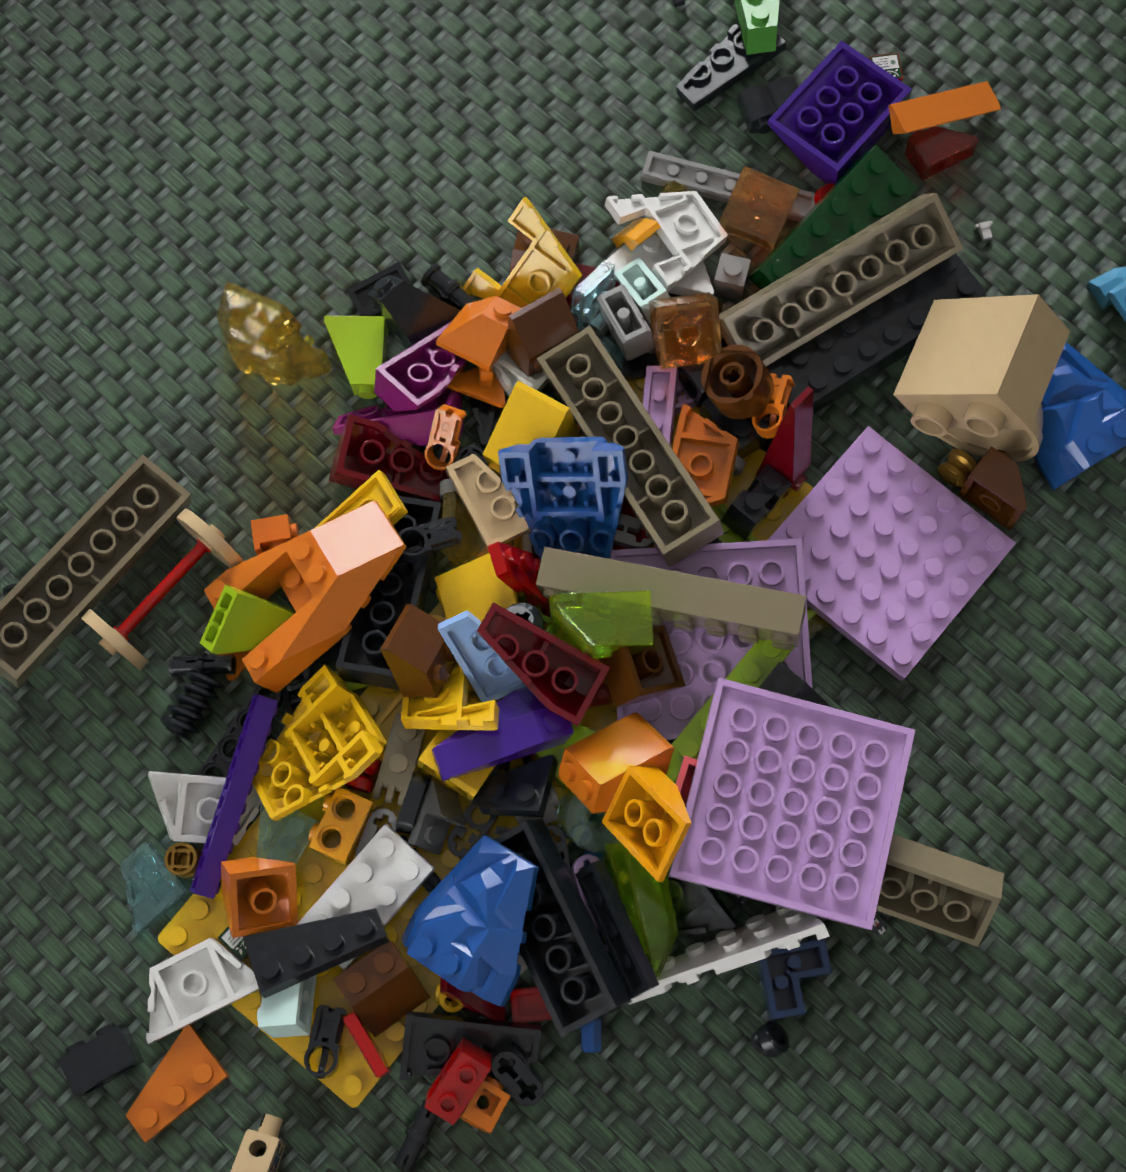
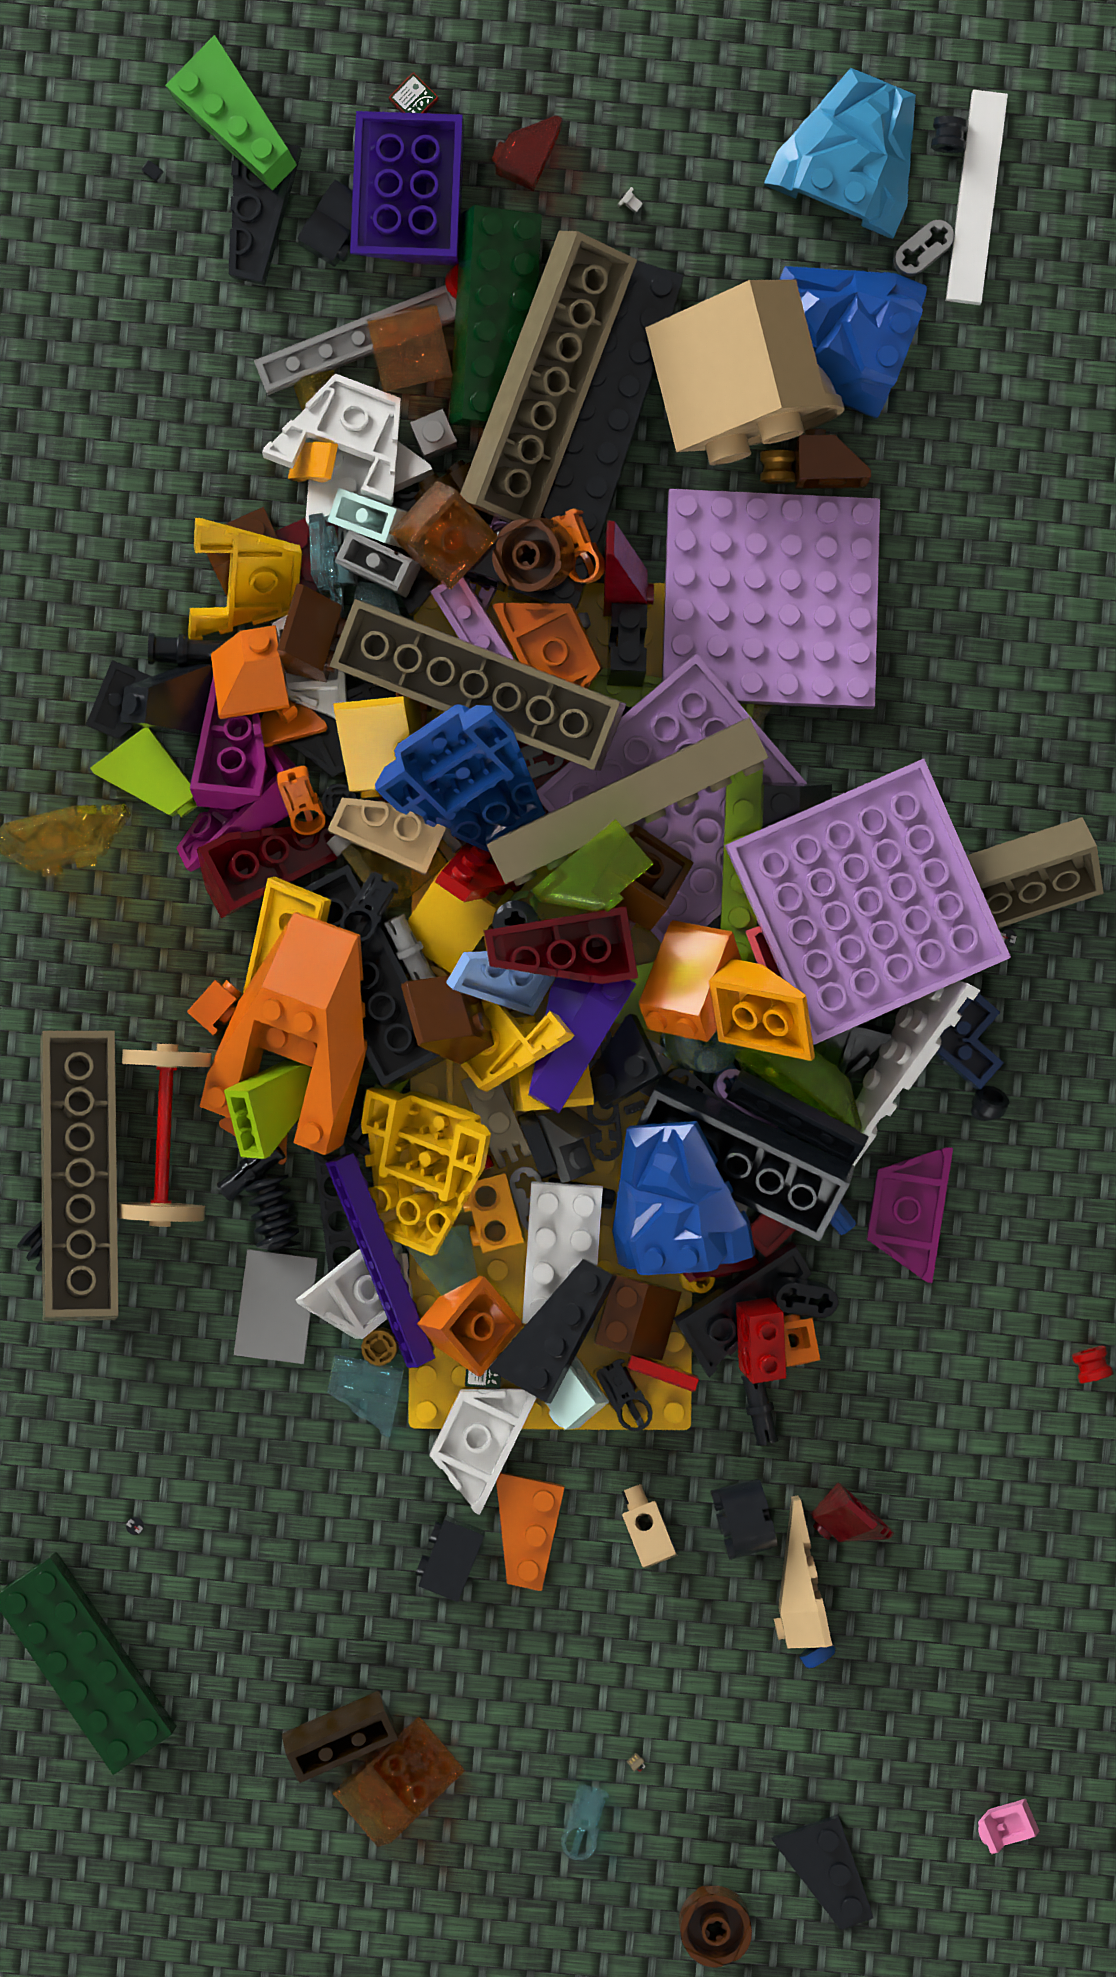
camera: 45 degrees left, 15 degrees up
orange slope [888,81,1001,135] -> none
none -> light grey tile [234,1249,318,1364]
none -> light grey pin [383,913,436,981]
none -> magenta wing [866,1147,953,1283]

